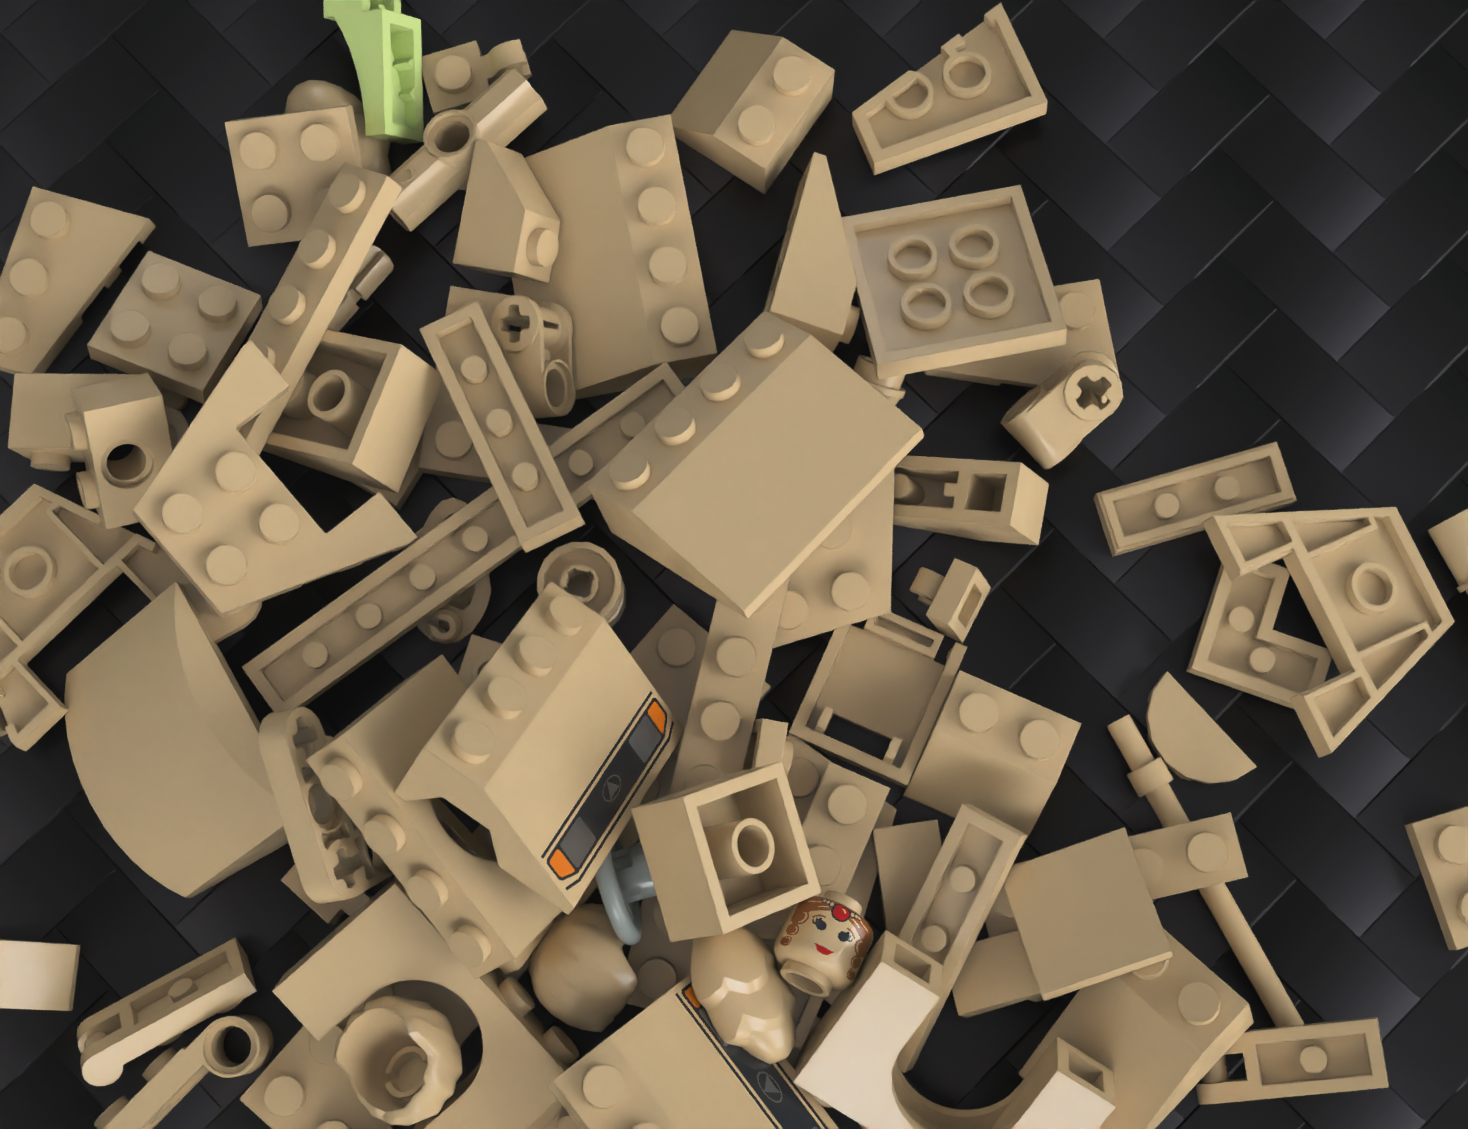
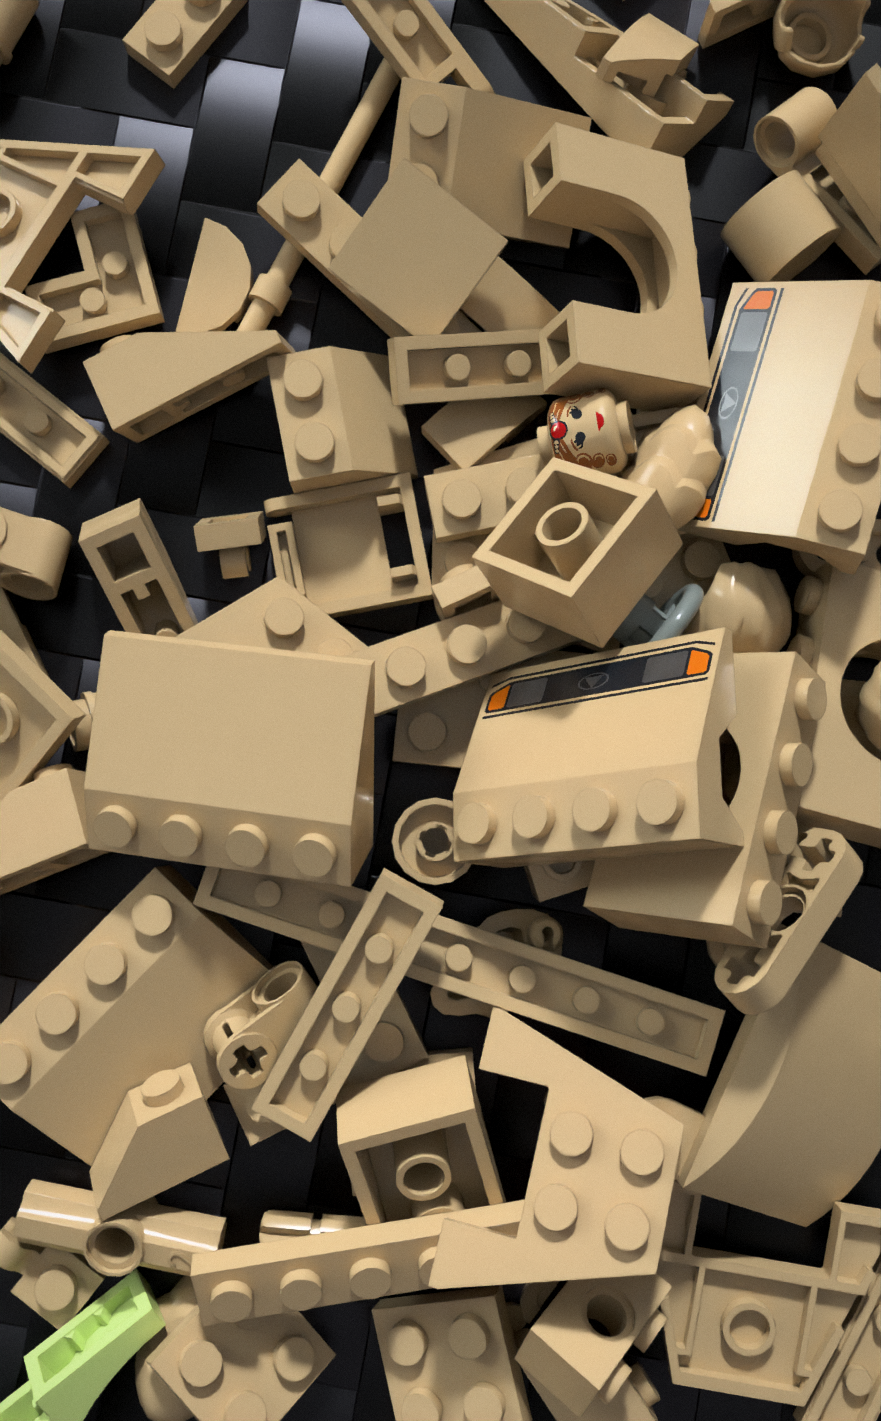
camera: 130 degrees left, 5 degrees up
none -> tan slope [83,330,295,443]

